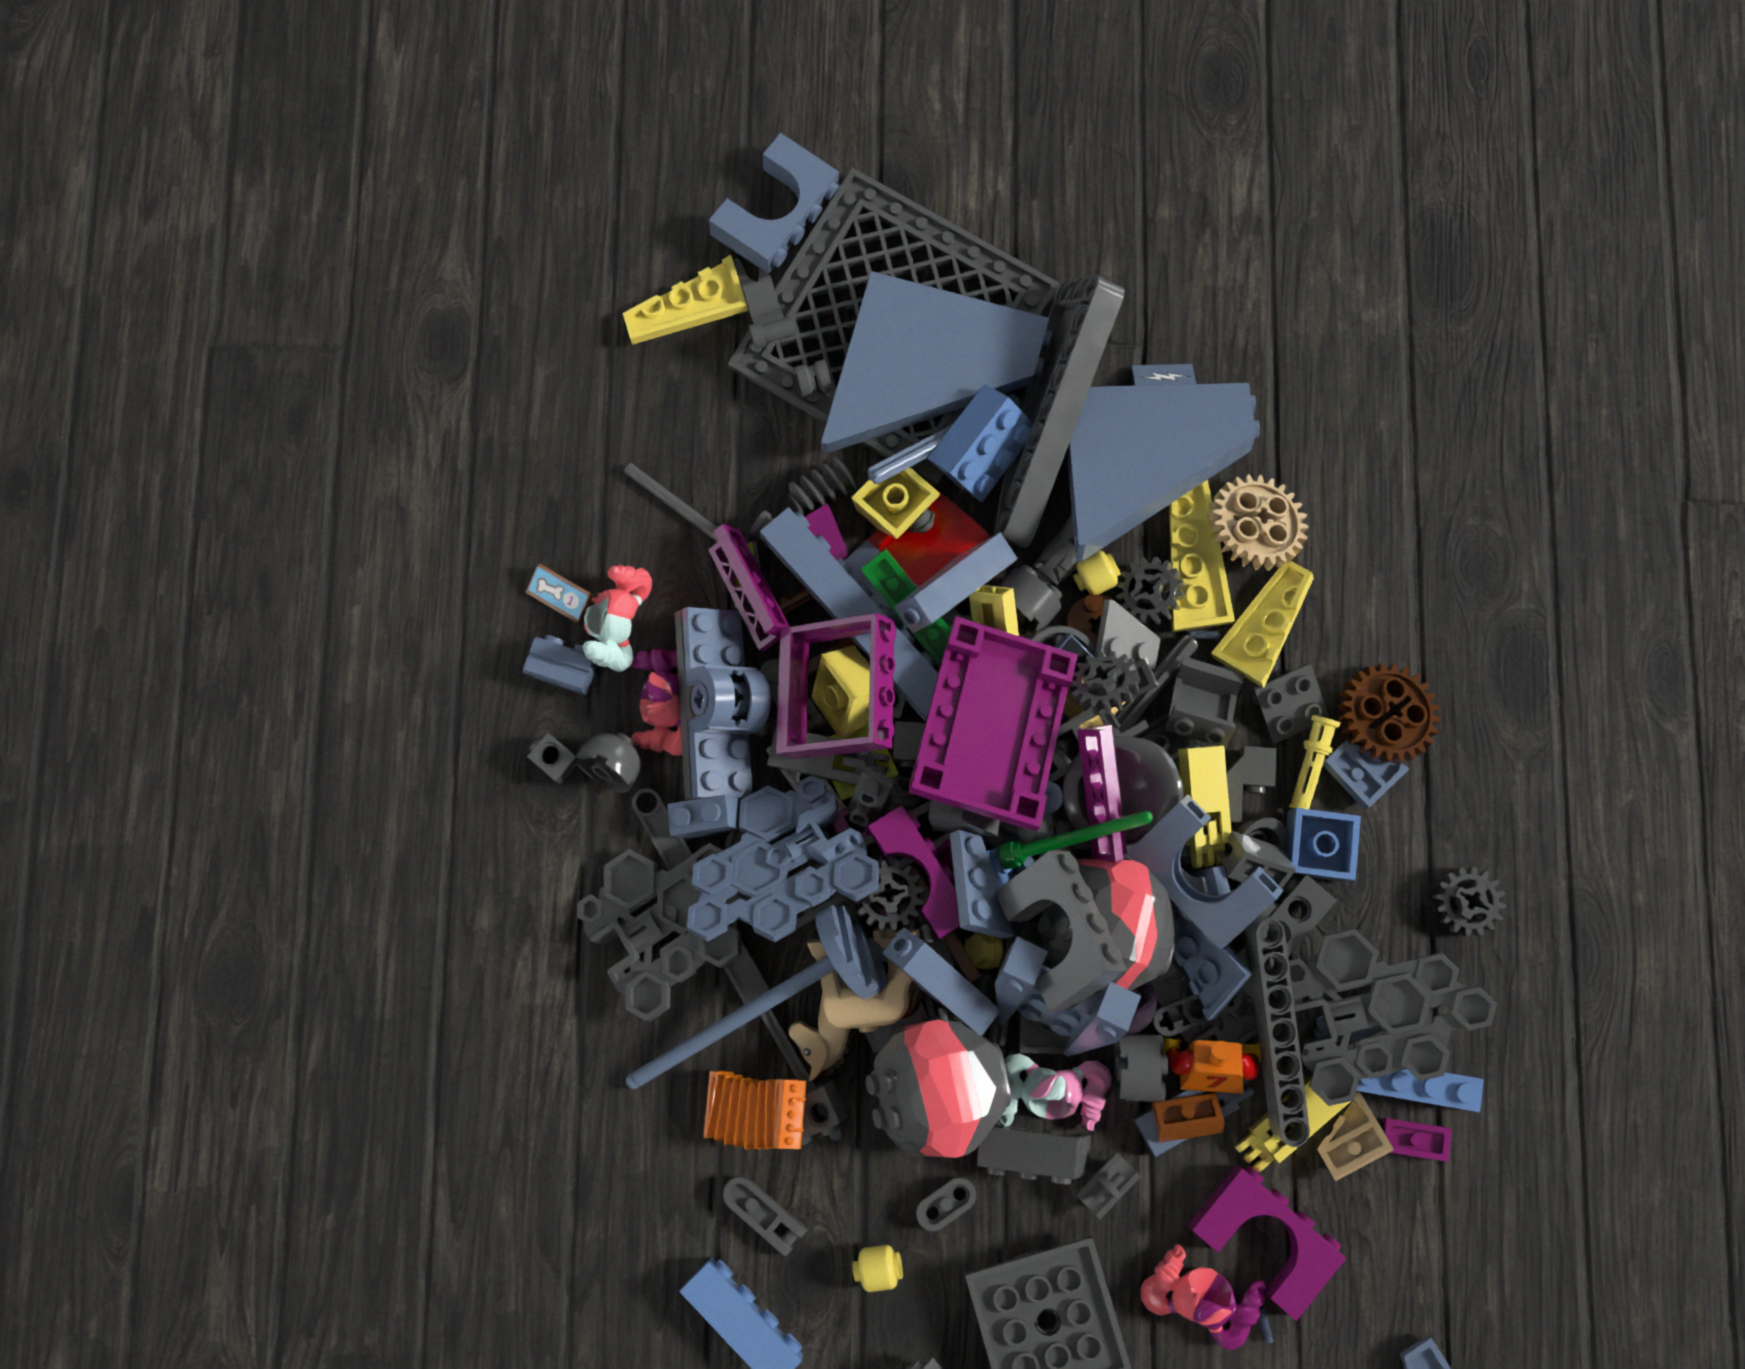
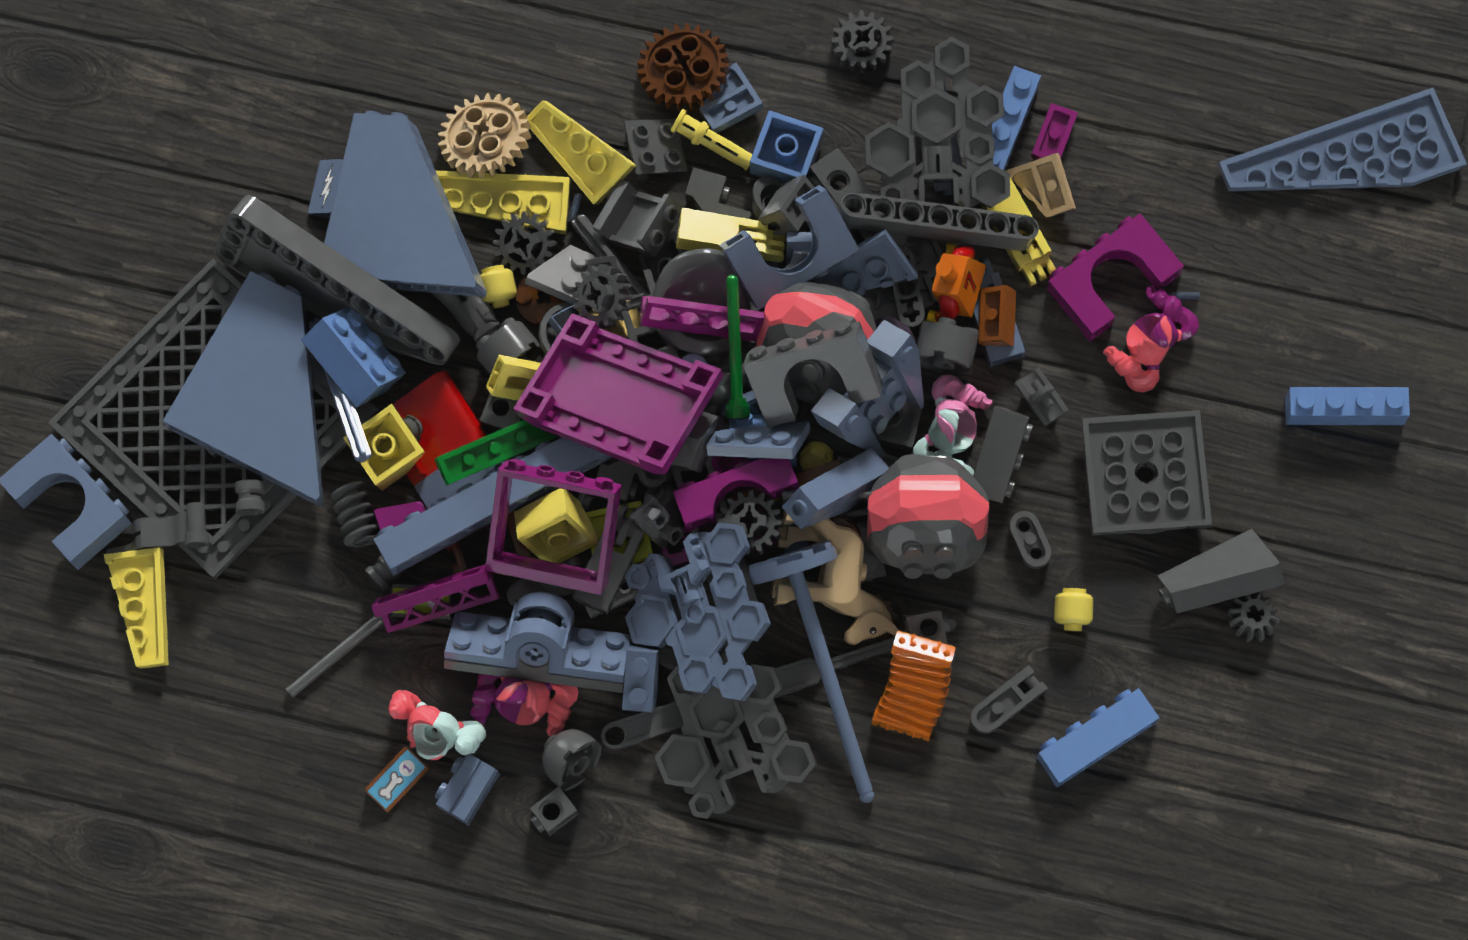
camera: 75 degrees left, 5 degrees down
sand blue slope [894,532,1018,633] -> none

